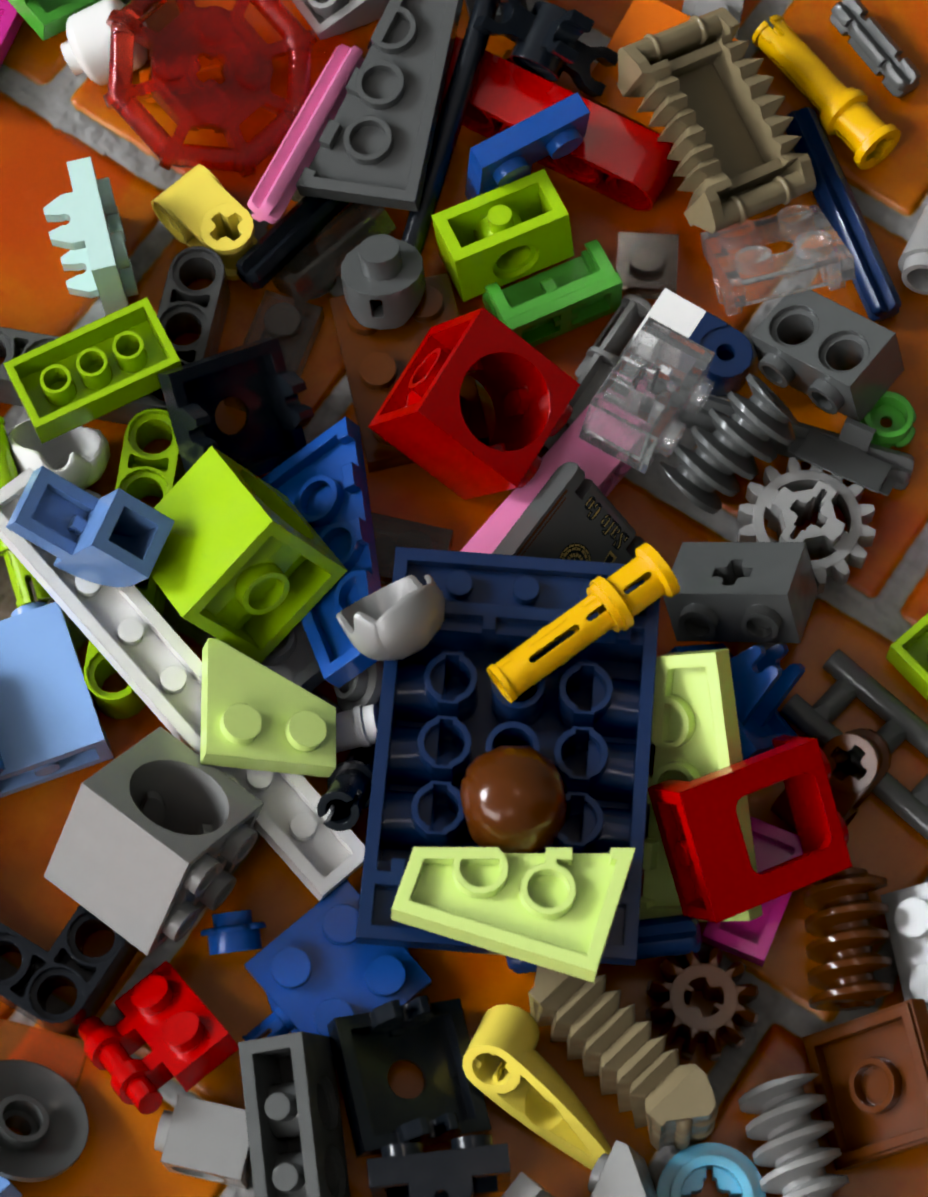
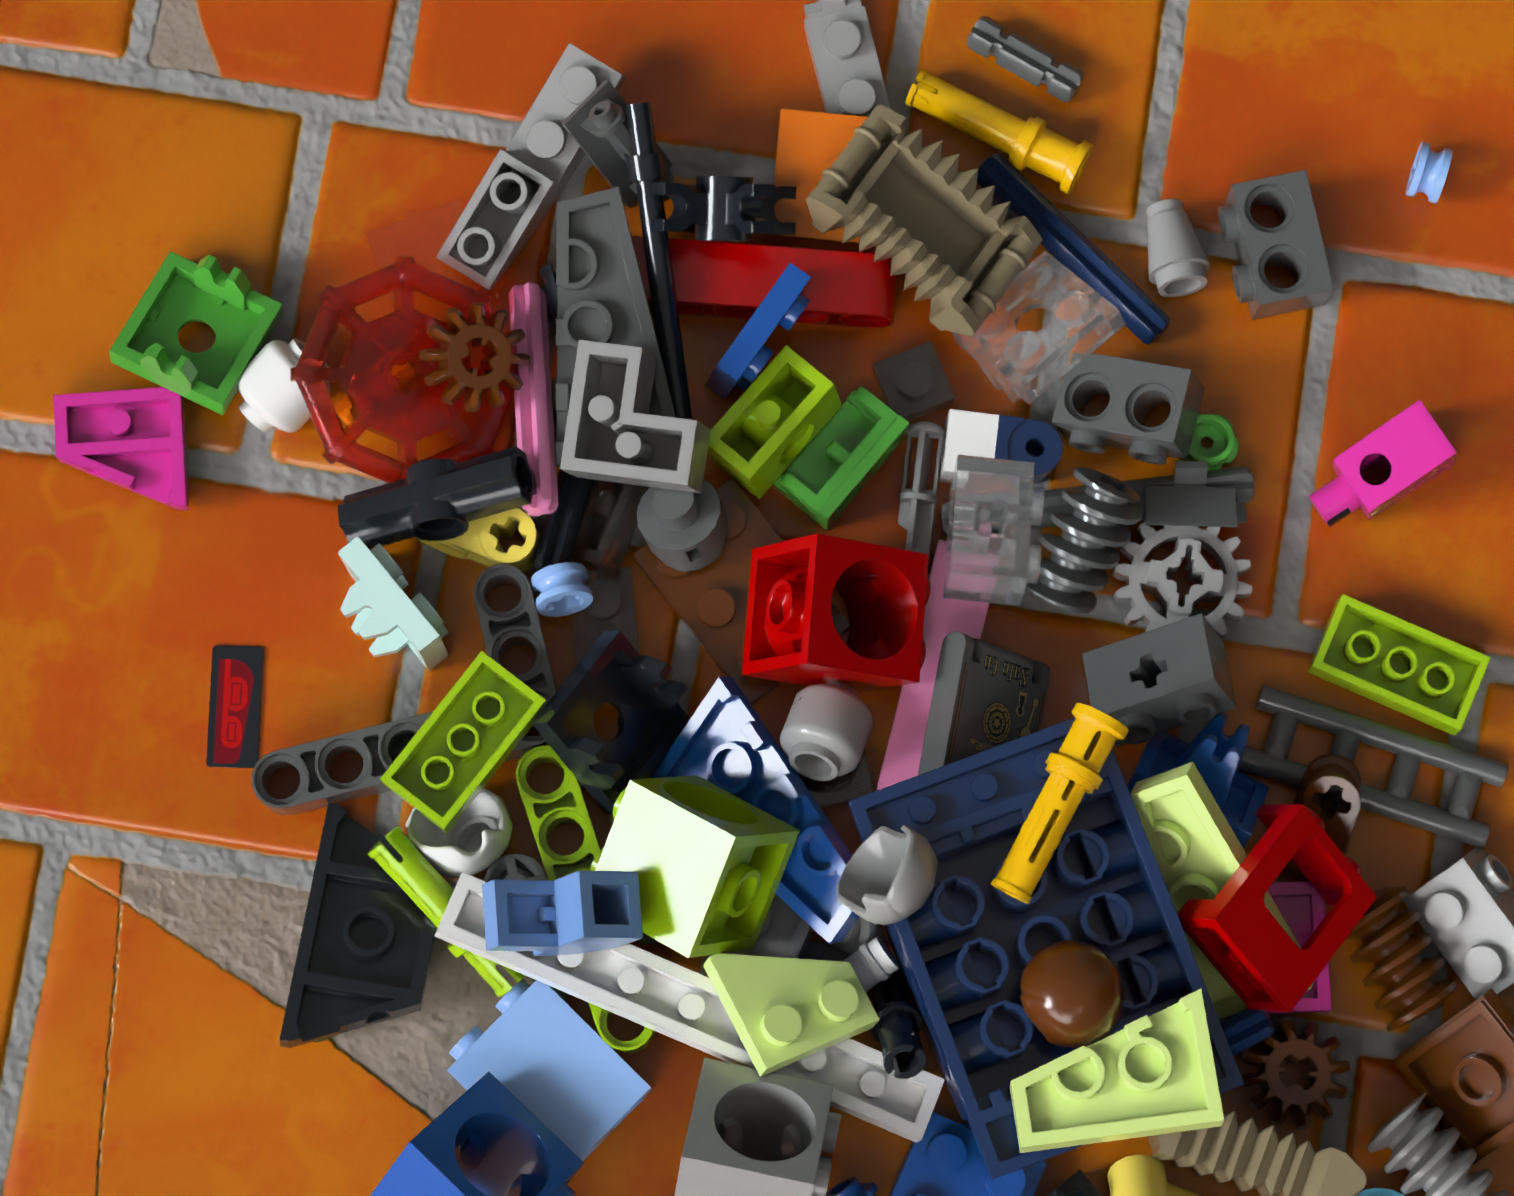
camera: 30 degrees left, 10 degrees up
none -> black piece [338,446,537,550]
none -> reddish brown gear [419,302,530,412]
none -> light blue bush [531,562,593,617]
none -> light grey brick [560,340,711,493]
none -> light grey head [780,682,874,781]

